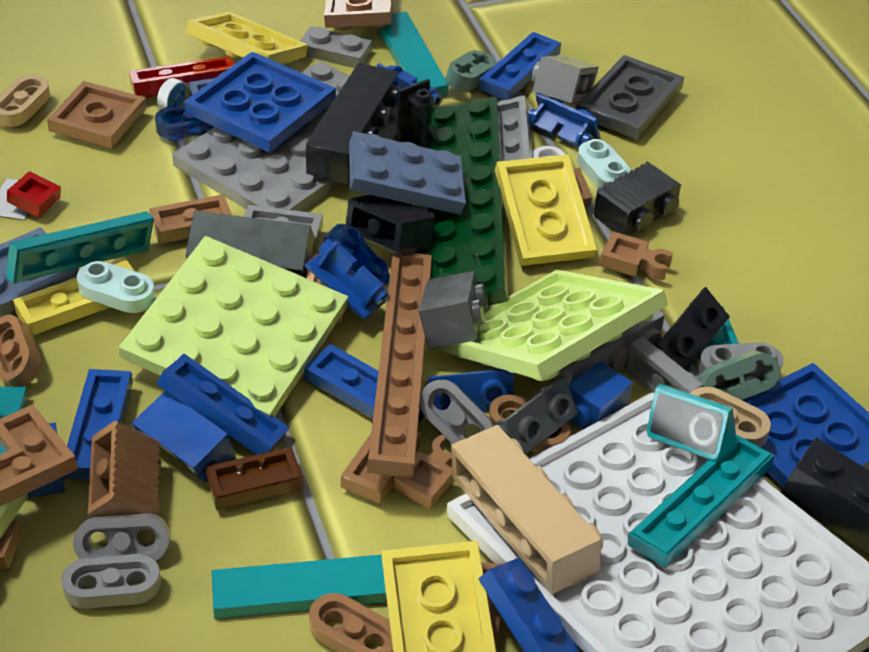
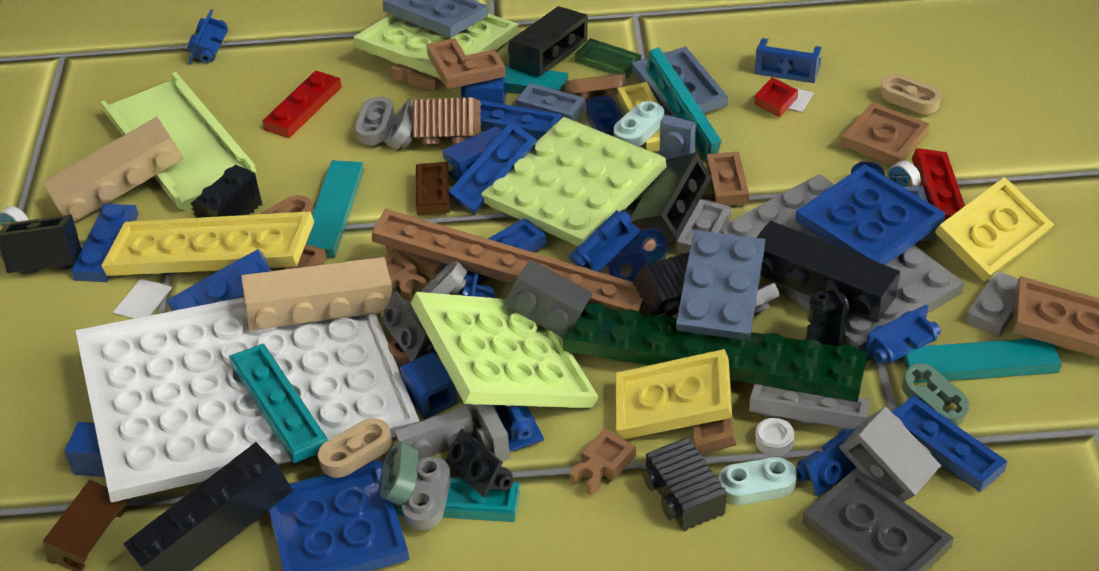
camera: 110 degrees right, 0 degrees up
slope [647,384,737,461] -> none
none -> sand blue plate [516,83,585,121]
none -> clear blue plate [586,96,624,137]
none -> sand blue plate [660,115,696,160]

